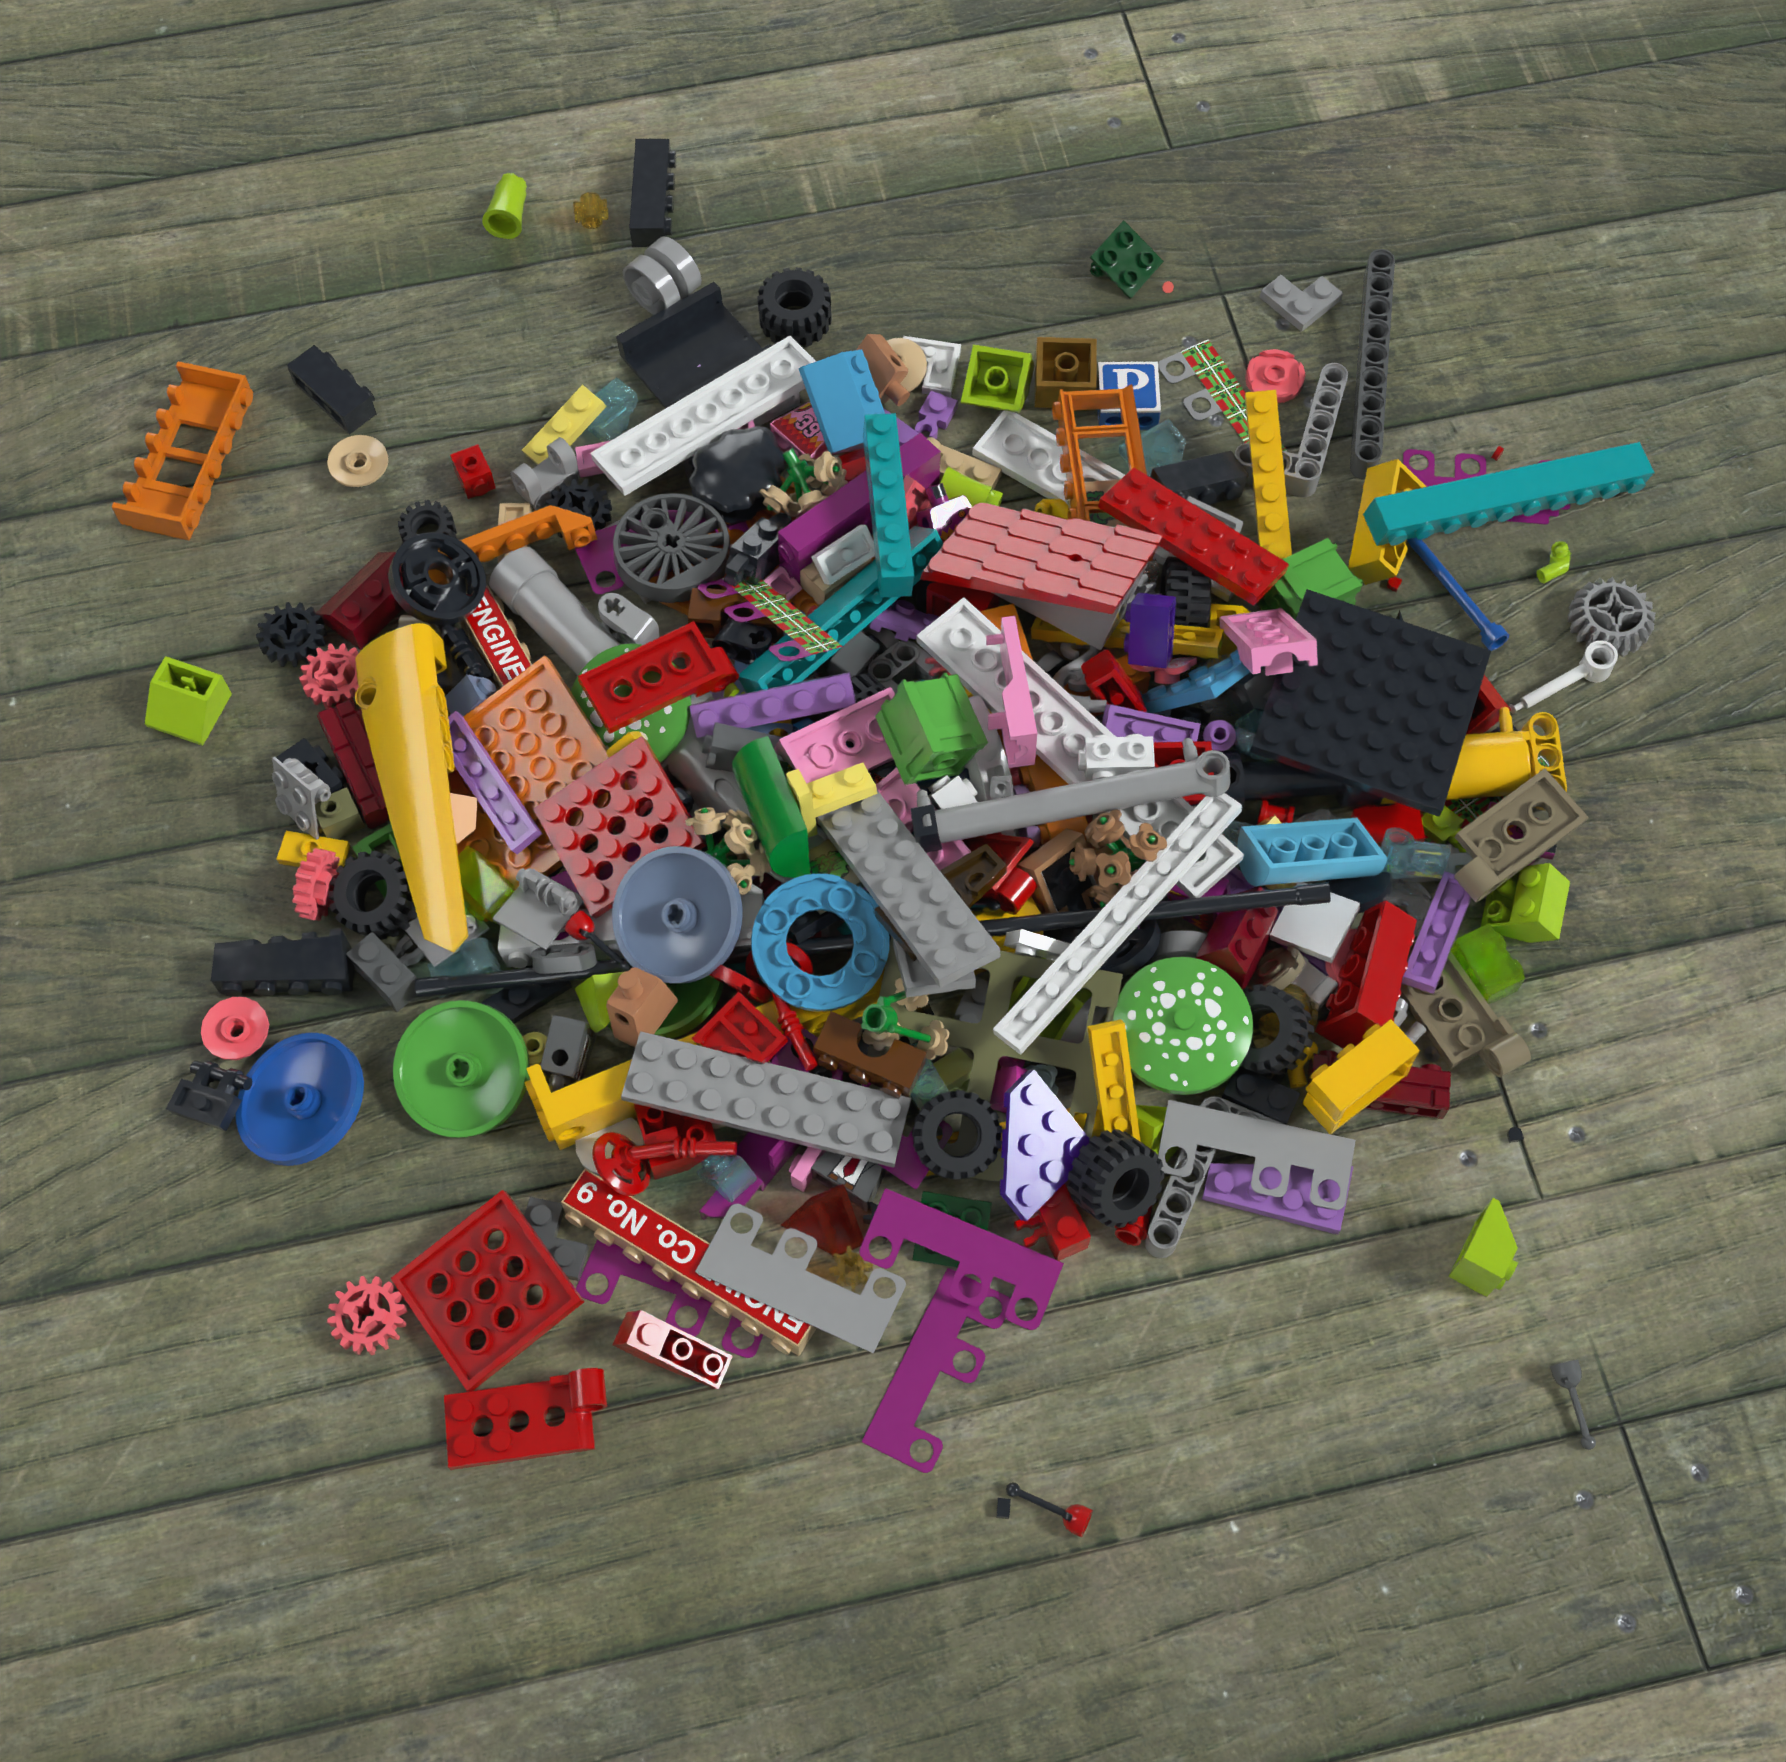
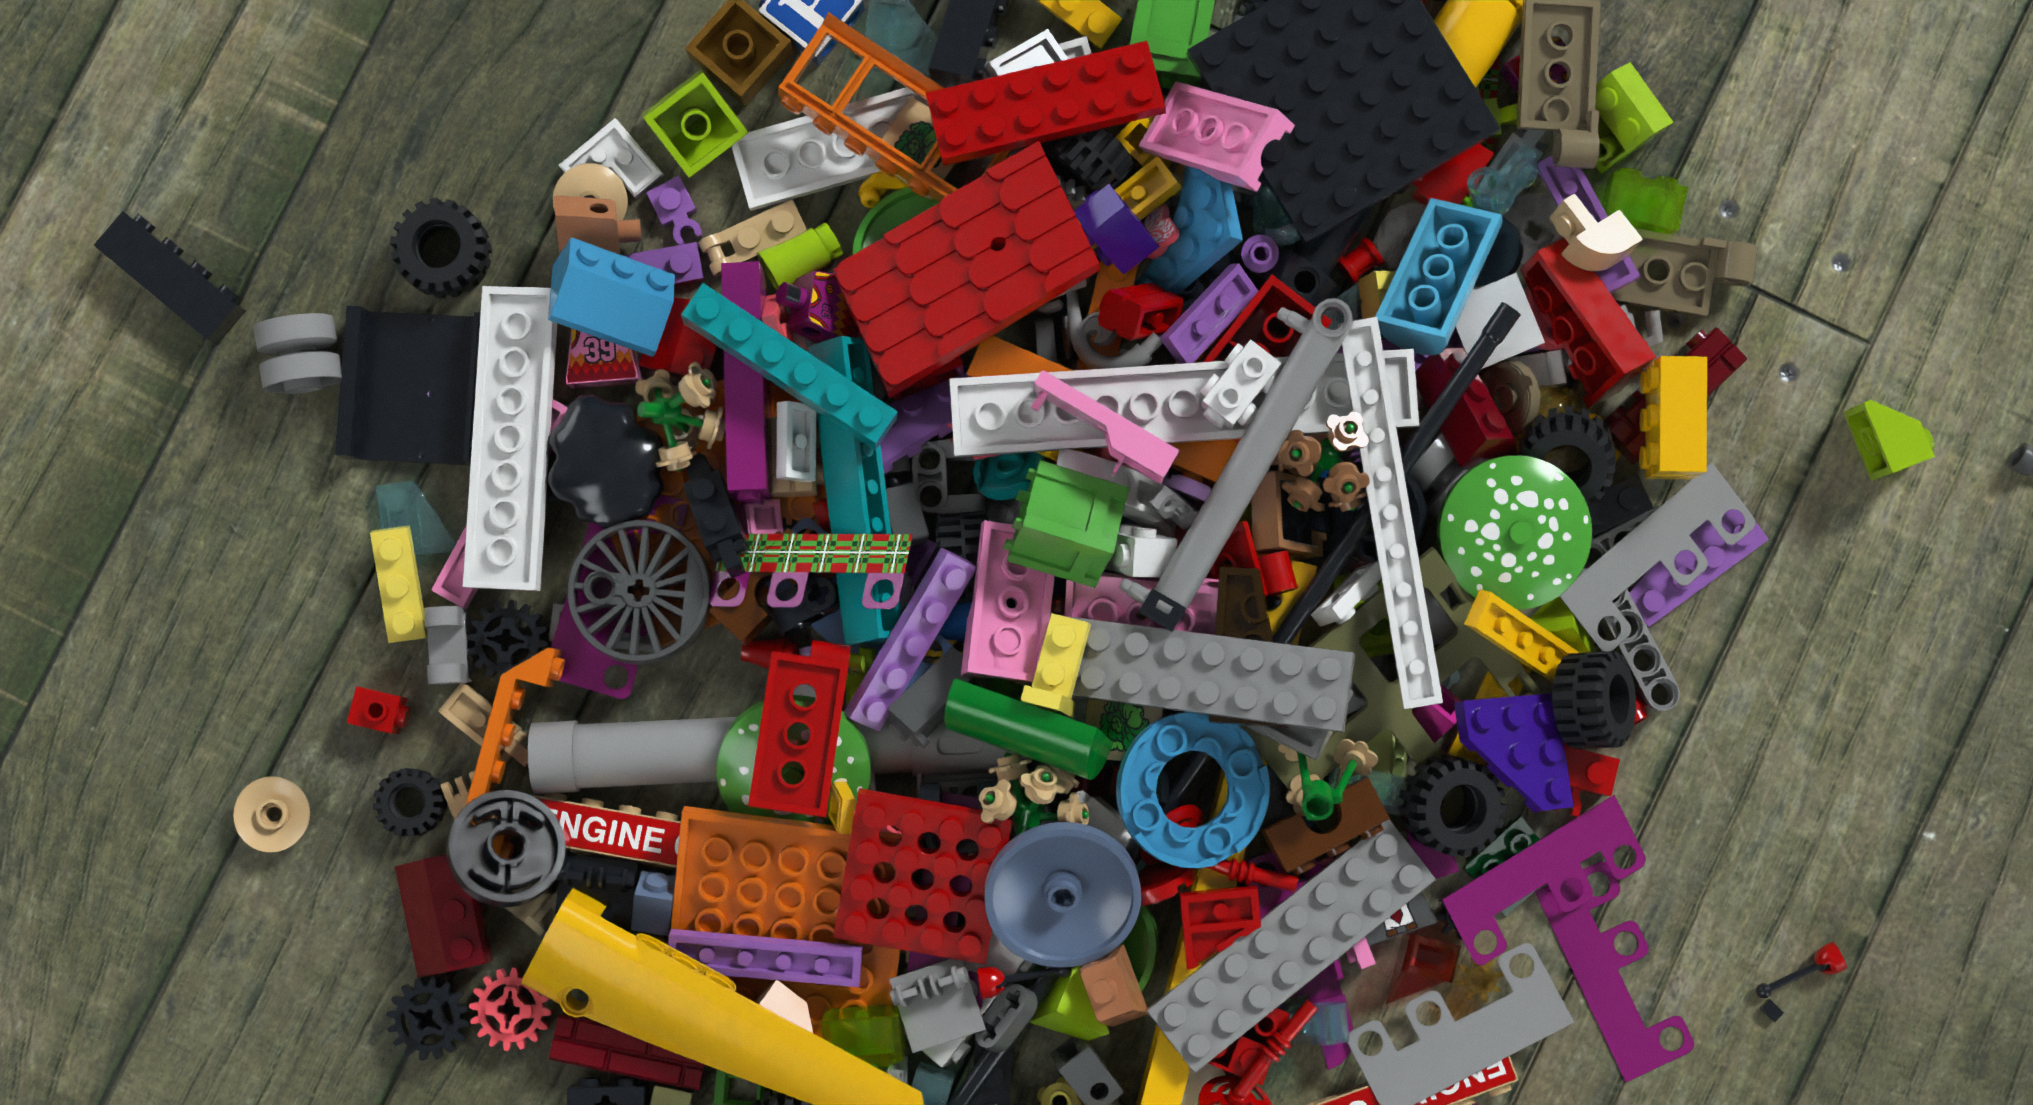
camera: 50 degrees left, 20 degrees up
orange window [112,361,253,541] -> none
black brick [287,345,377,435] -> none
lime plant [482,173,527,239] -> none
clear yellow gear [573,192,609,229] -> none
light grey piece [598,593,659,645] -> none
black piece [1507,1127,1524,1143] -> none
none -> brick [1549,194,1643,271]

